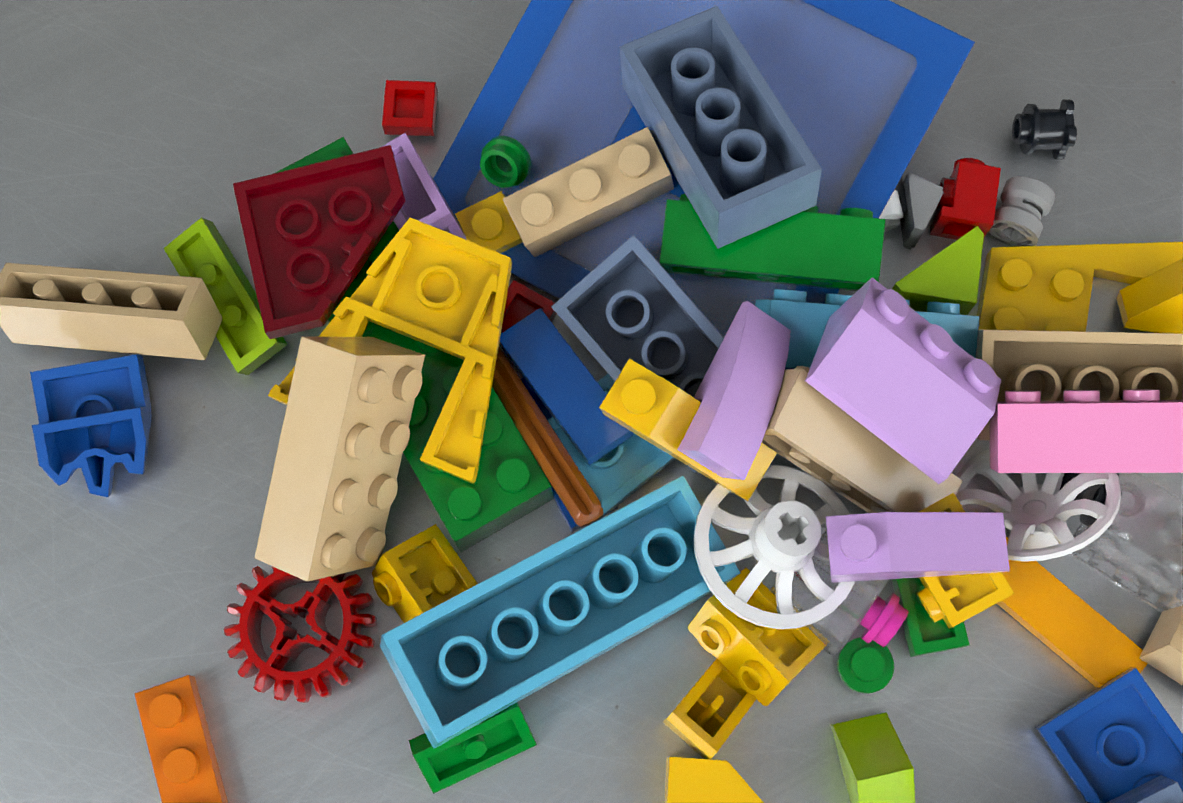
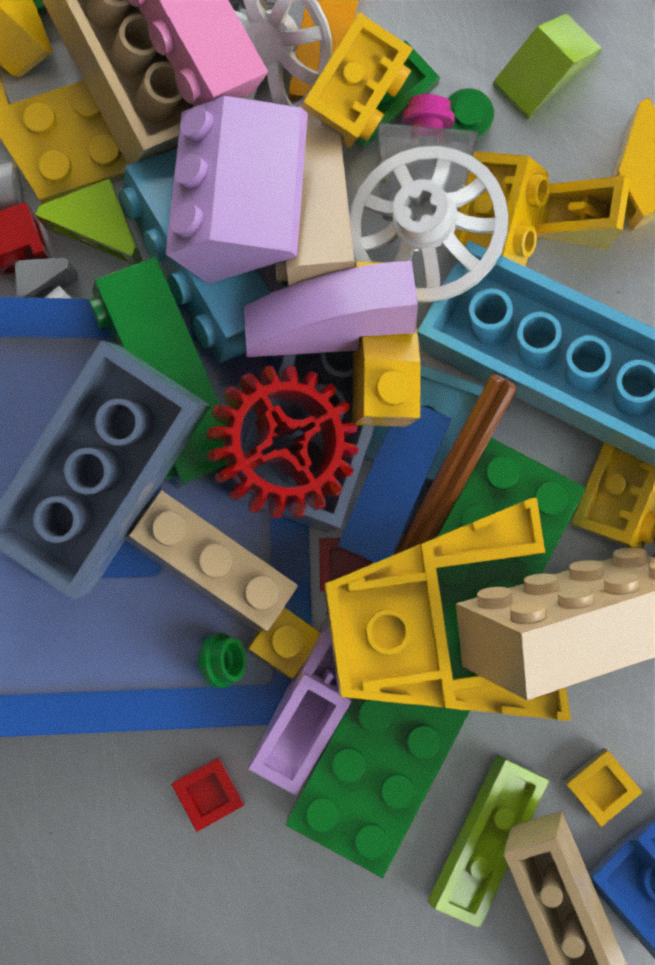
camera: 120 degrees left, 10 degrees up
dark red plate [233,145,406,339] -> none
lavender slope [826,512,1010,583] -> none
none -> red gear [206,366,359,519]
none -> yellow plate [564,748,643,827]

